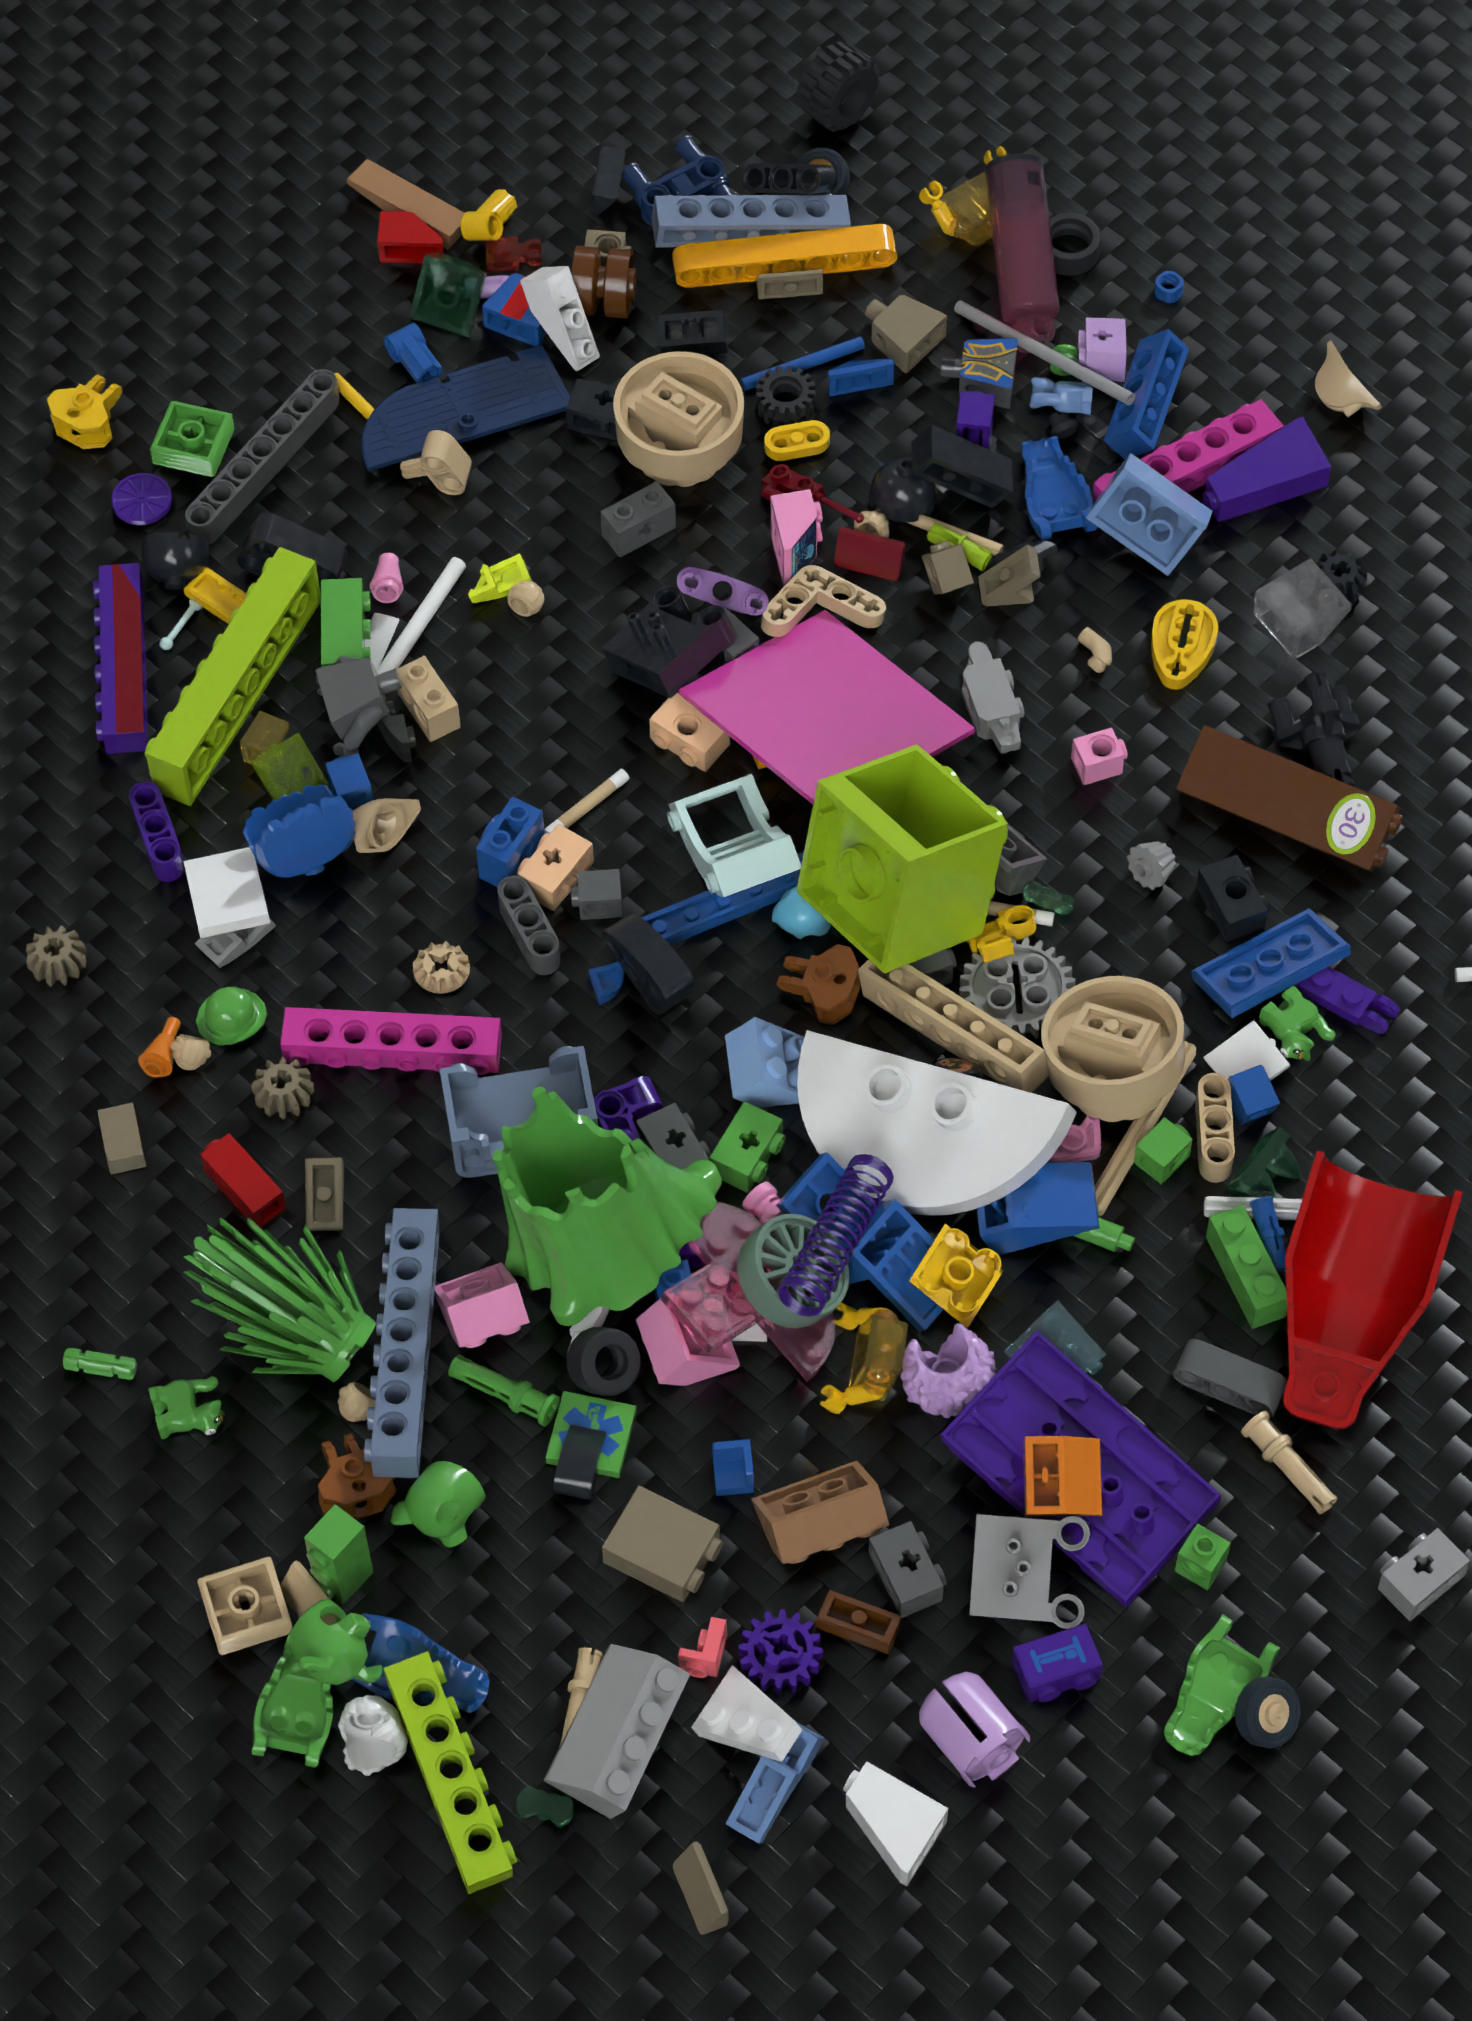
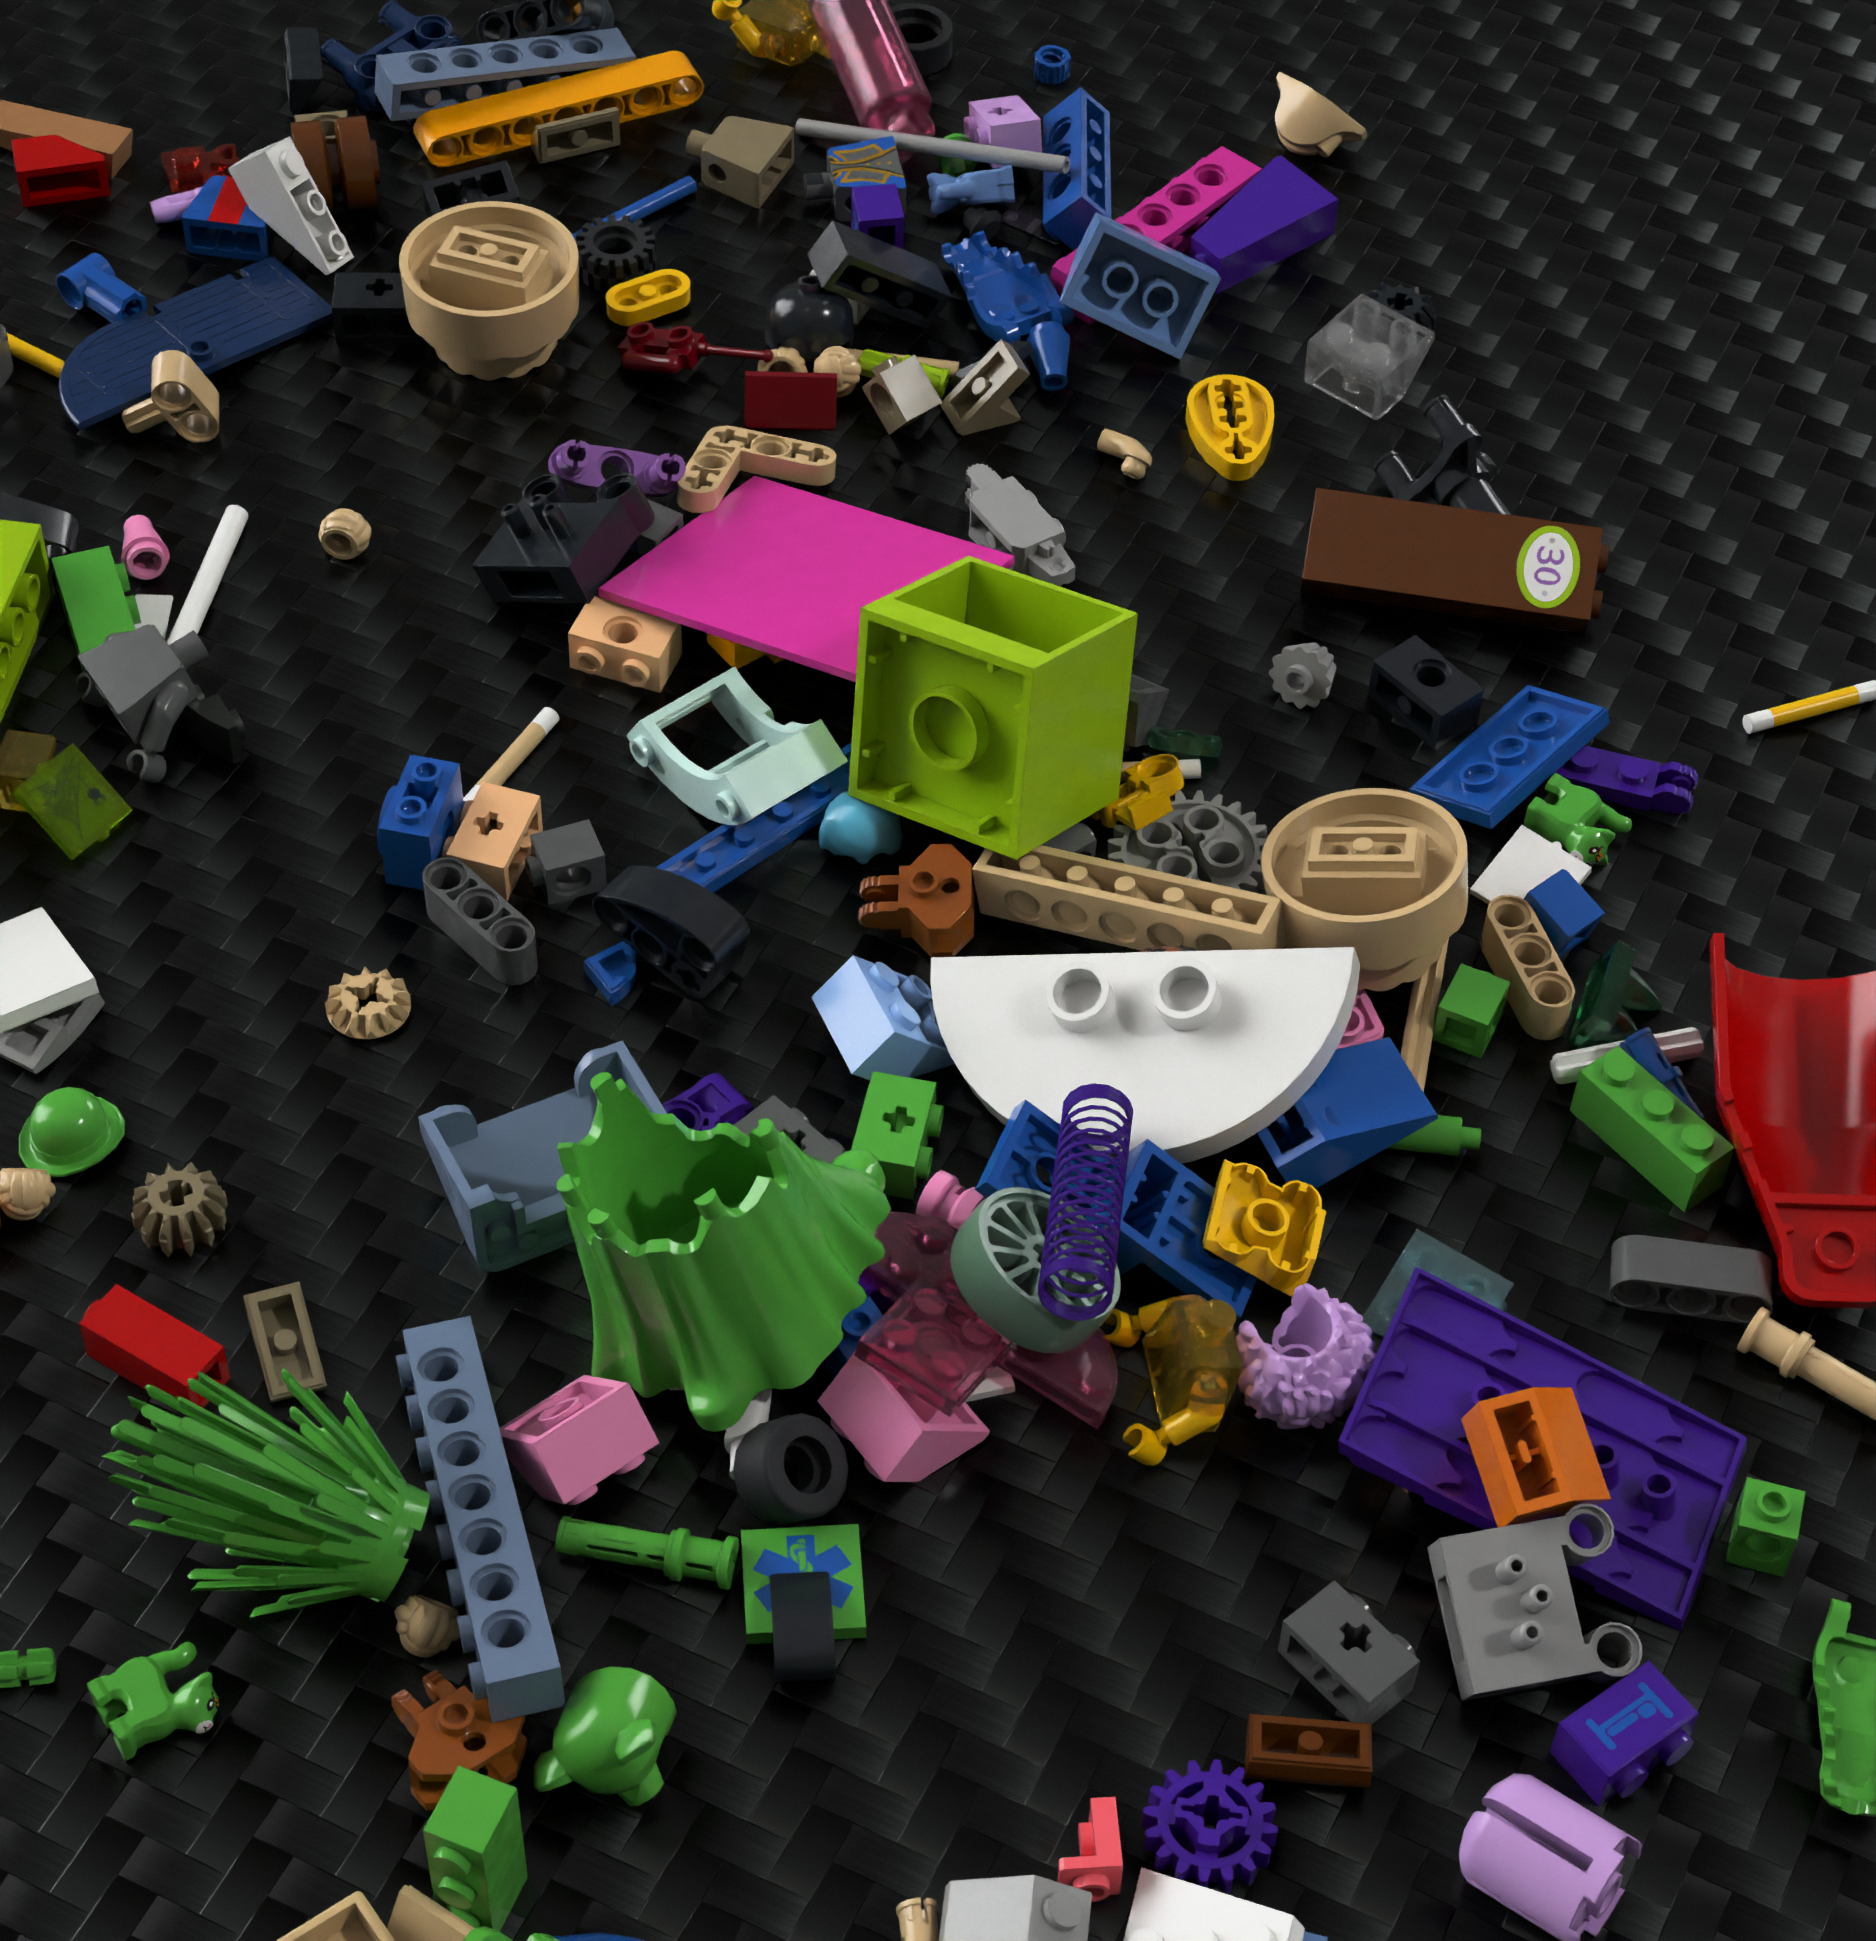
camera: 20 degrees left, 10 degrees down
blue animal [243,784,356,878] -> none
dark pink brick [280,1007,502,1075] -> none
blue brick [325,753,373,810] -> none
tan hat [352,798,421,853] -> none
tan brick [396,655,460,742] -> none
clear green slope [409,252,487,337] -> none
yellow piece [461,189,518,241] -> none
neon yellow slope [468,553,532,603] -> none
dark grey brick [600,481,676,558] -> none
dark tan brick [602,1486,723,1603] -> none
blue panel [712,1439,754,1496] -> none
medium nougat slope [752,1460,889,1564] -> none
bright pink slope [771,489,822,587] -> none
blue slope [828,359,894,397] -> none
bright pink brick [1071,727,1127,785] -> none
none -> tan piece [814,346,862,398]
none -> blue cone [1026,321,1070,391]

